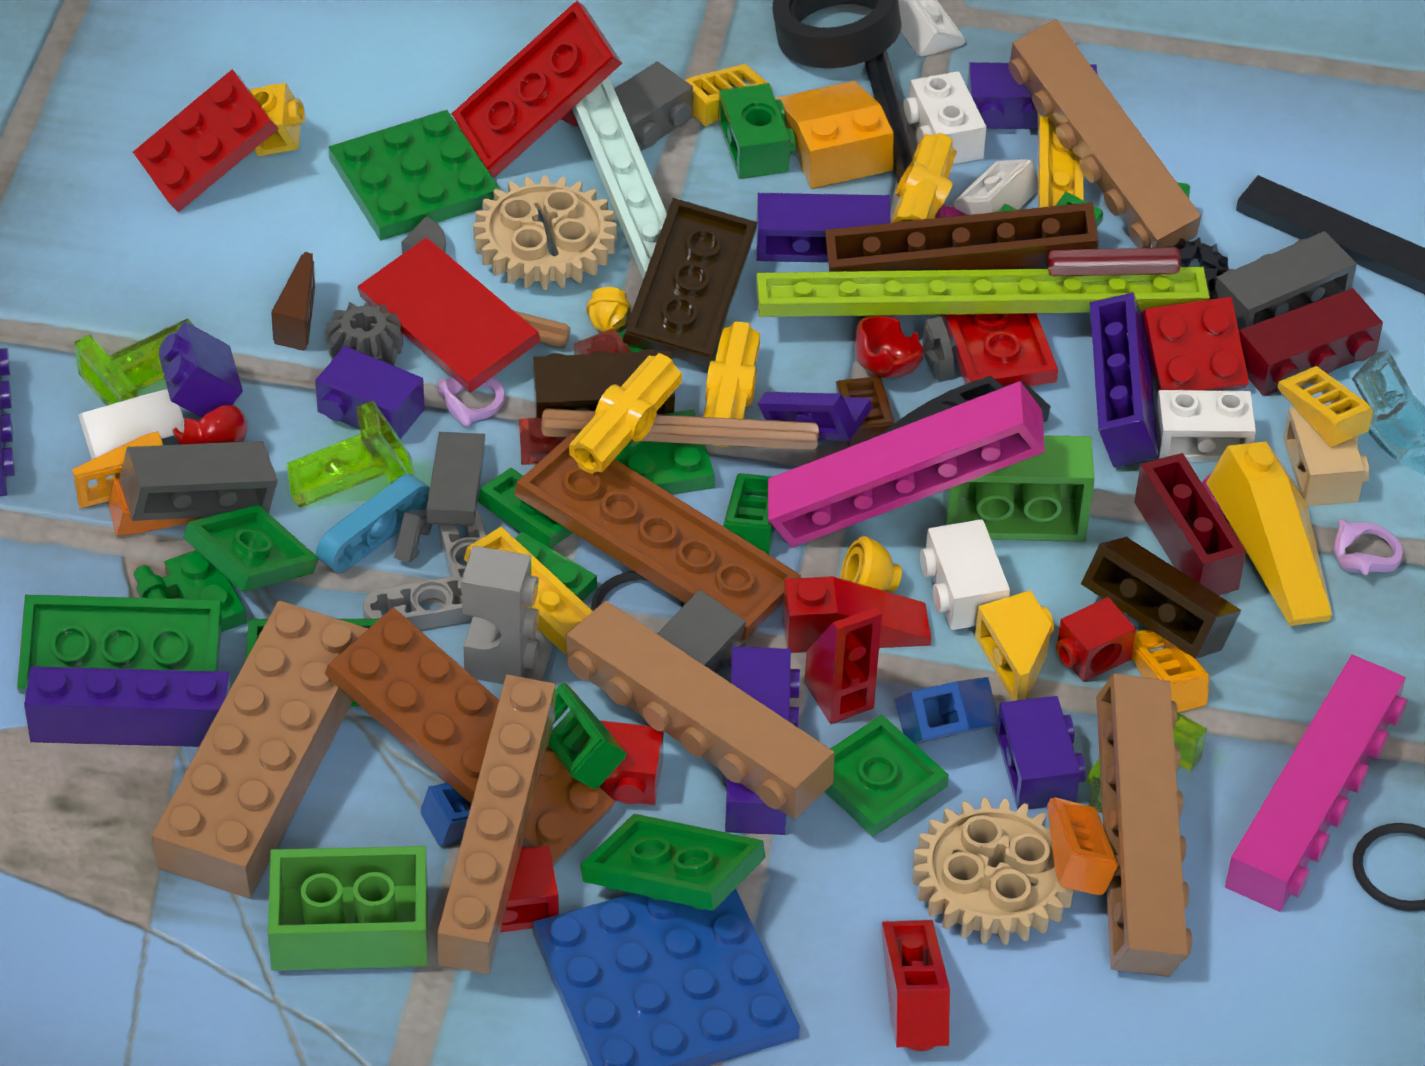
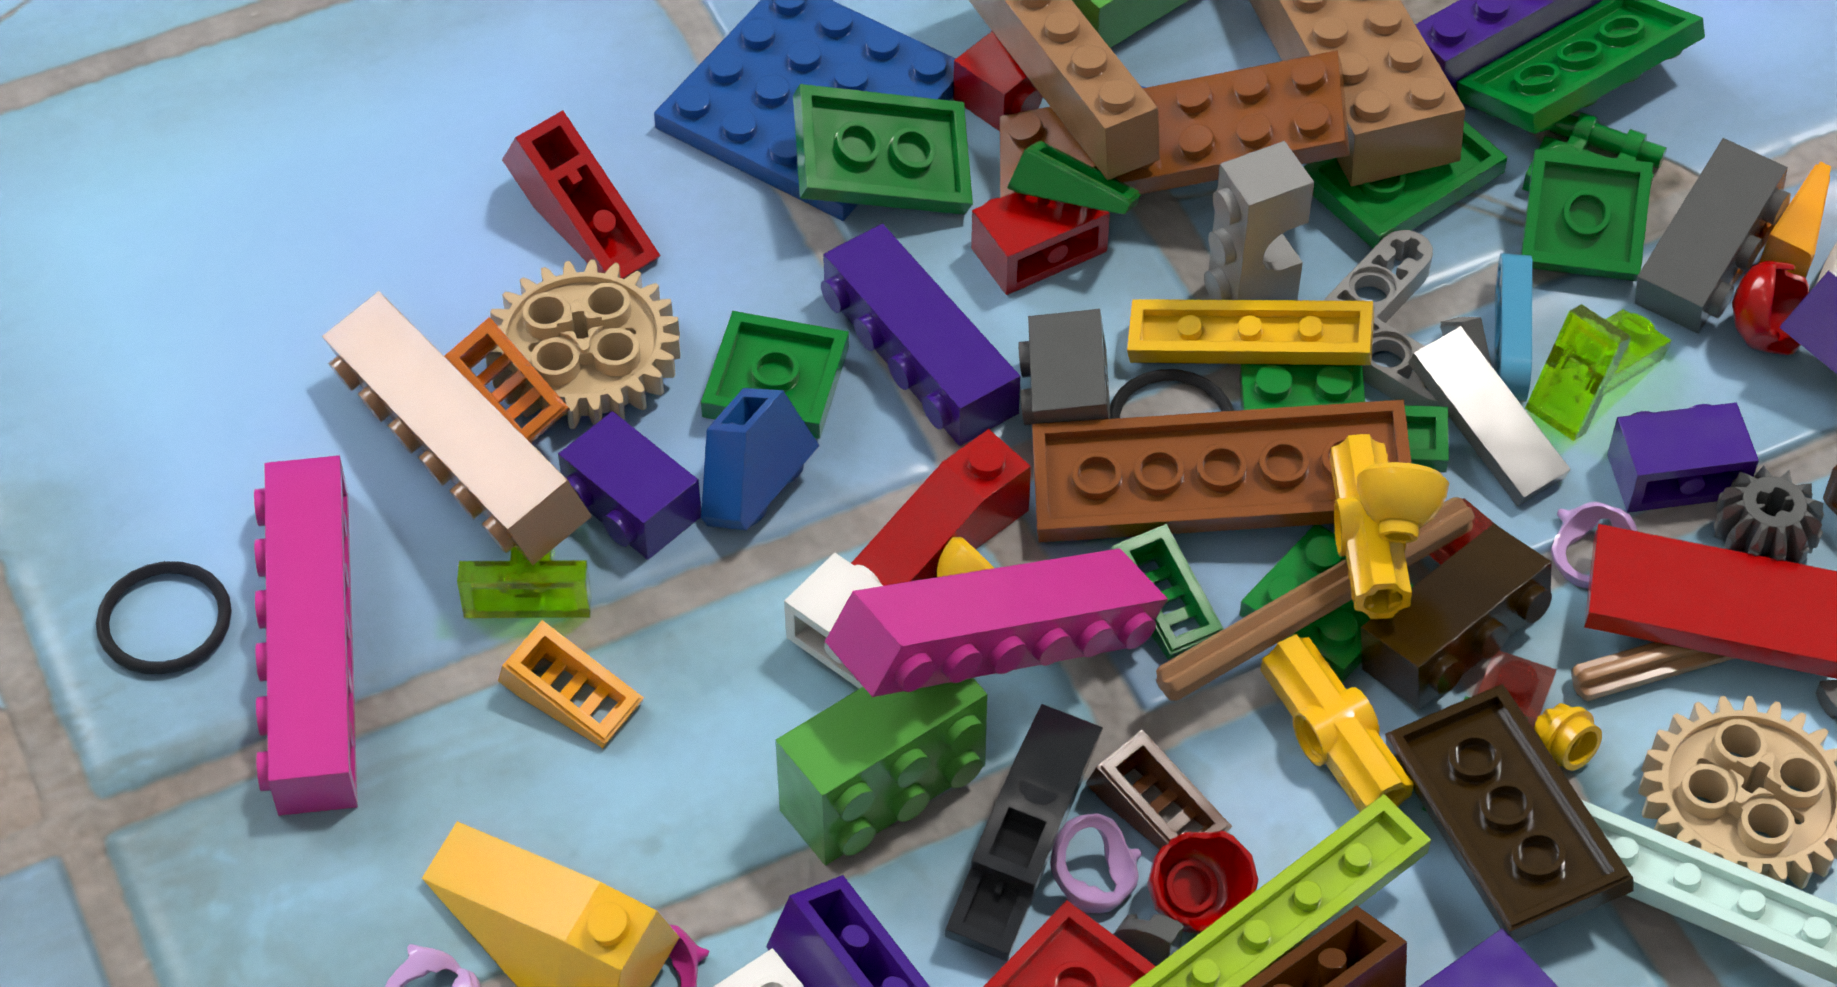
camera: 145 degrees right, 5 degrees up
medium nougat brick [566,601,835,820] -> none
dark purple panel [757,392,873,441] -> none
red slope [804,607,882,724] -> none
yellow slope [975,590,1054,701] -> none
red brick [1056,597,1136,682] -> none
dark brown brick [1081,536,1241,659] -> none
dark red brick [1134,453,1246,595] -> none
none -> lavender piece [1050,813,1142,913]
none -> yellow brick [1357,462,1449,543]

